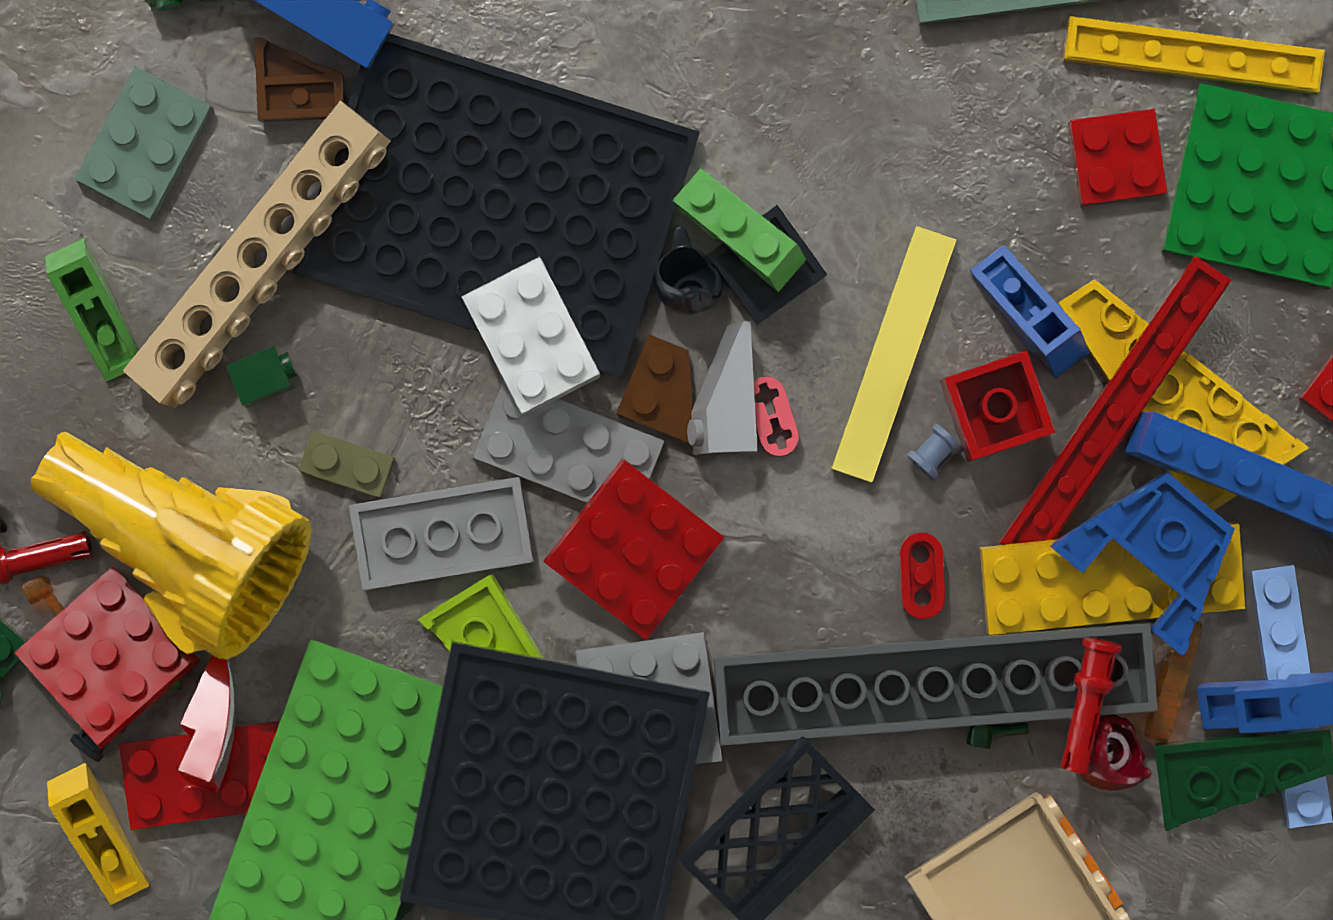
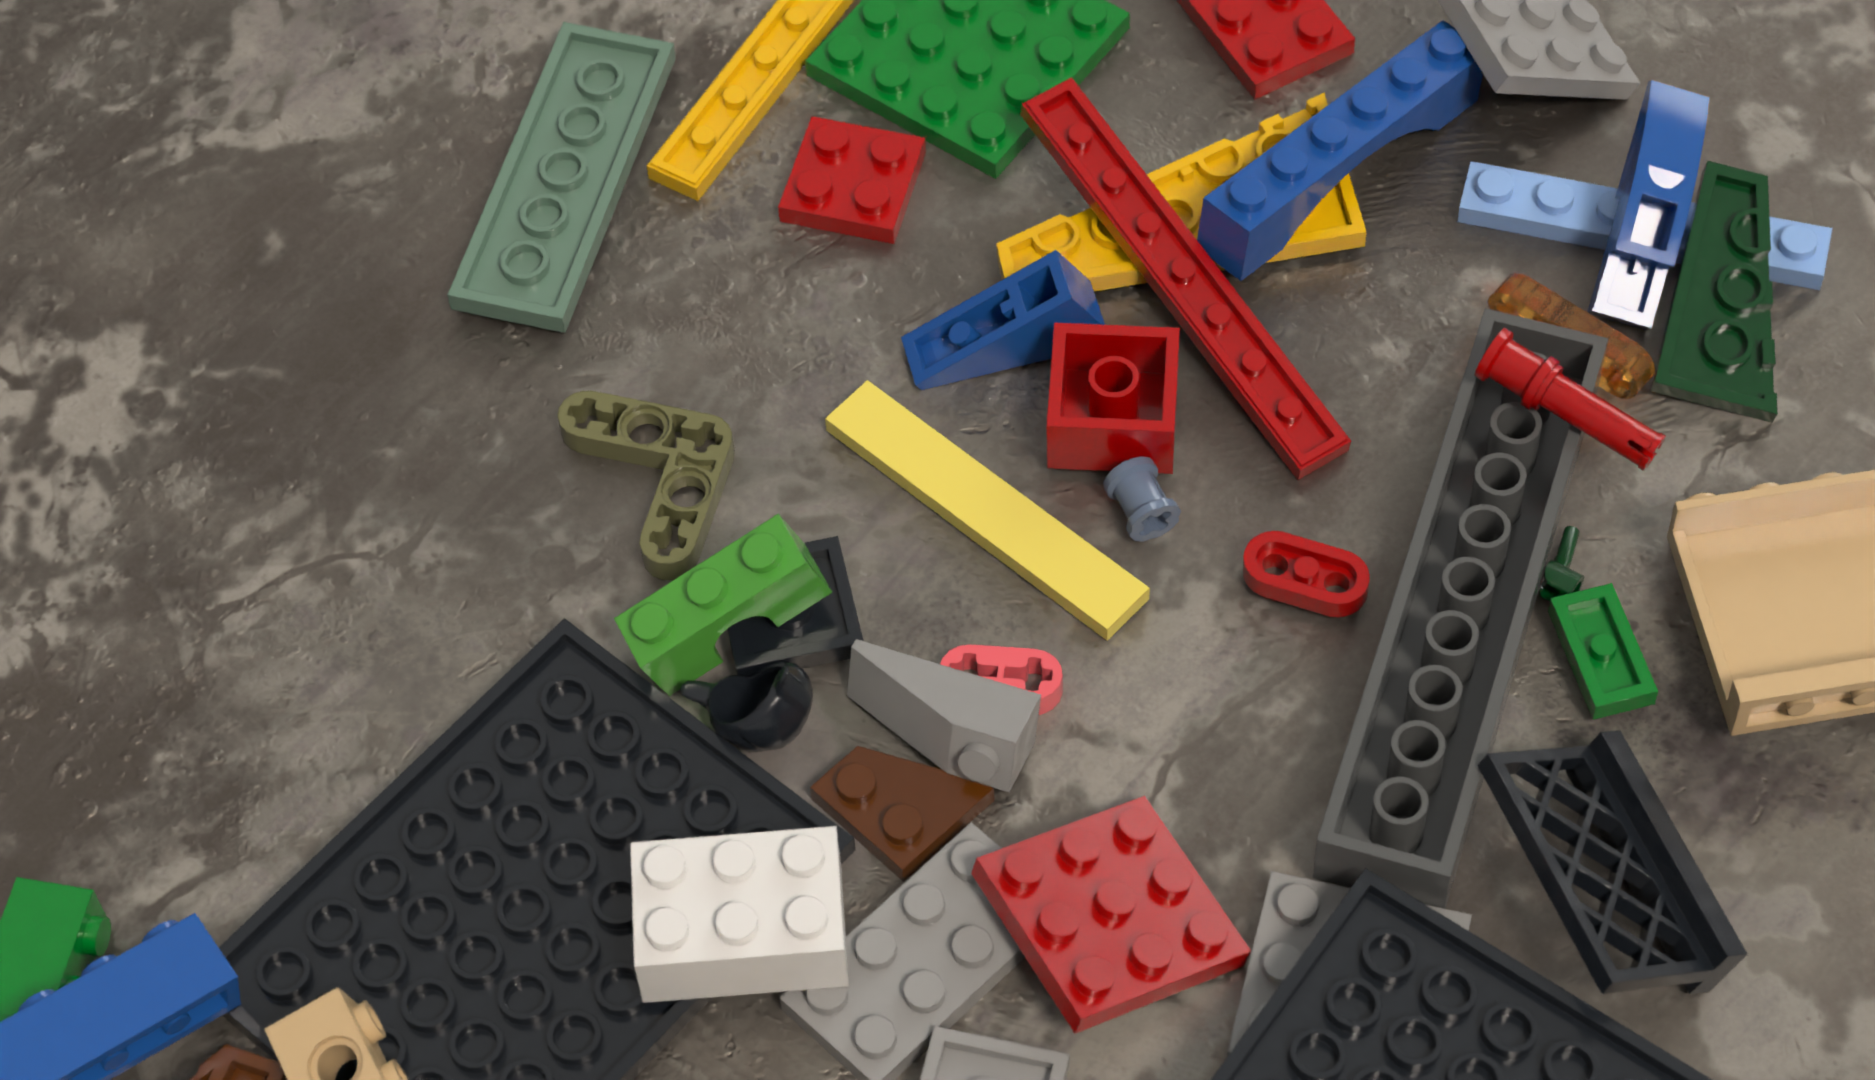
camera: 60 degrees left, 30 degrees down
yellow plate [979,521,1245,635] -> none
blue wing [1050,472,1235,656] -> none
dark red hair [1077,714,1152,791] -> none
none -> olive beam [558,391,735,581]
none -> green plate [1548,583,1658,720]

